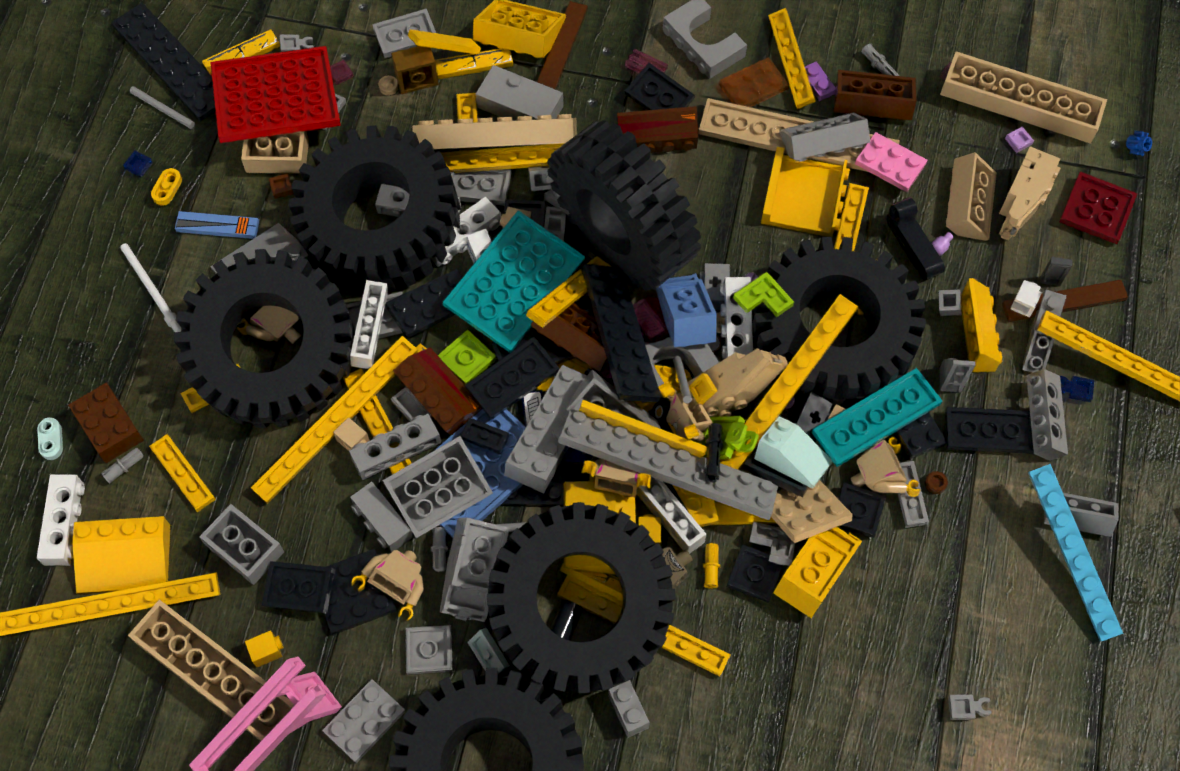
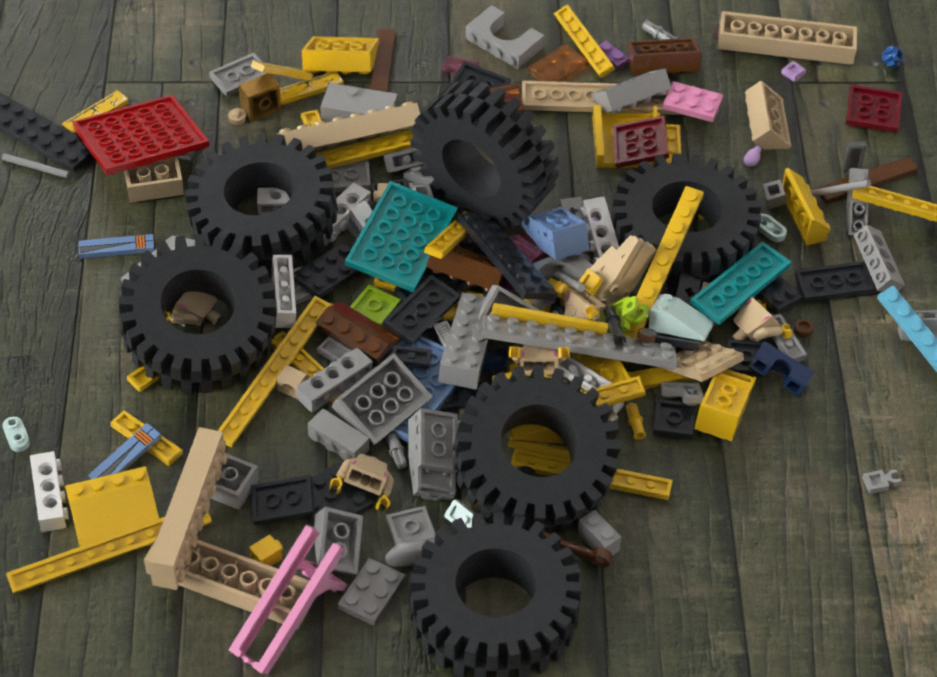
camera: 15 degrees left, 15 degrees down
reddish brown brick [68,382,144,463] -> none
light grey axle [101,448,143,484] -> none
white bar [120,243,181,332] -> none
clear blue plate [123,151,153,177] -> none
yellow plate [151,168,182,206] -> none
reddish brown plate [269,173,294,199] -> none
light grey plate [279,34,314,52] -> none
clear pink tile [330,59,354,85] -> none
lime plate [733,272,794,317] -> none
black beam [887,197,945,280] -> none
light grey slope [939,358,975,393] -> none
tan piece [999,147,1061,240] -> none
white window [1010,280,1042,318] -> none
clear blue plate [1060,376,1094,402] -> none
none -> medium blue tile [88,423,162,480]
none -> tan brick [148,427,227,590]
none -> light grey slope [314,507,363,575]
none -> light grey piece [385,537,435,567]
none -> reddish brown piece [544,531,612,567]
none -> yellow tile [583,376,646,406]
none -> dark red plate [612,115,669,168]
none -> tile [637,328,657,343]
none -> dark blue arch [748,341,814,397]
none -> light aqua plate [759,214,787,242]
none -> light grey bar [810,179,871,197]

